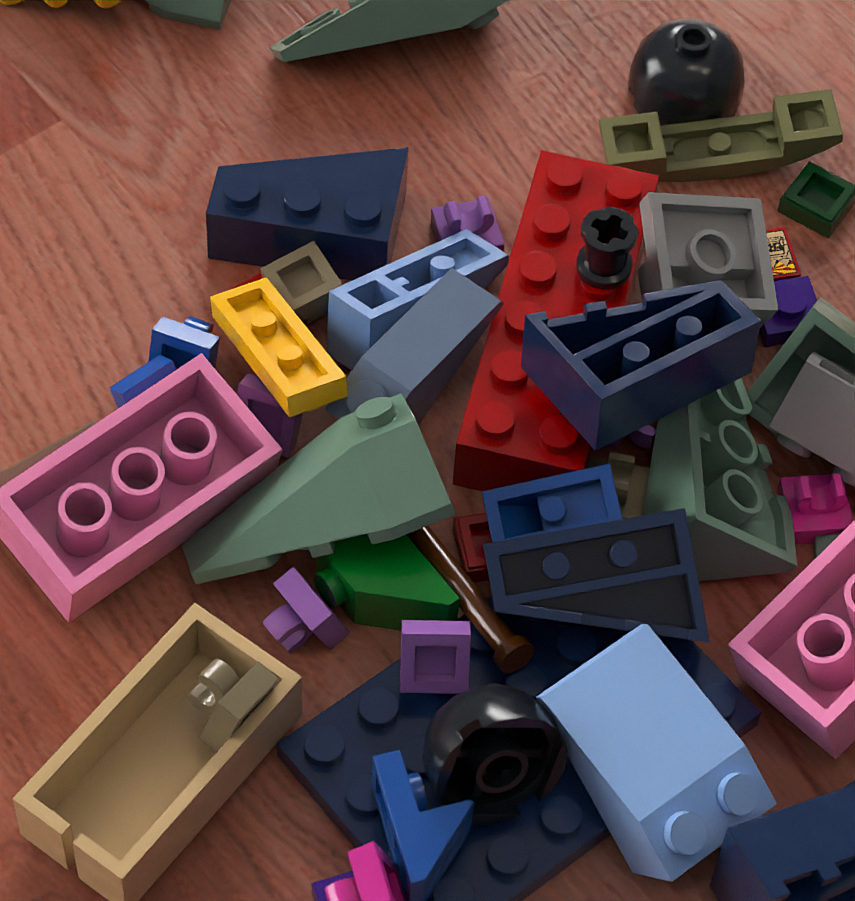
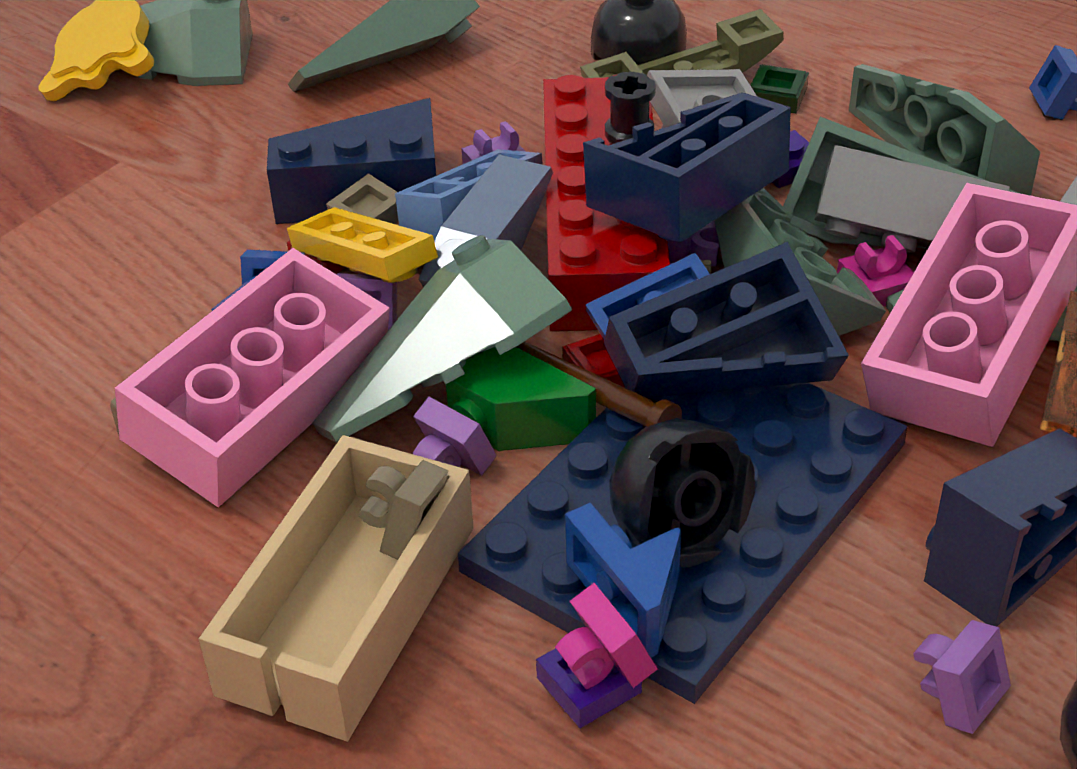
camera: 10 degrees left, 15 degrees down
medium lavender tile [400,620,471,694] -> none
light blue slope [535,624,777,882] -> none

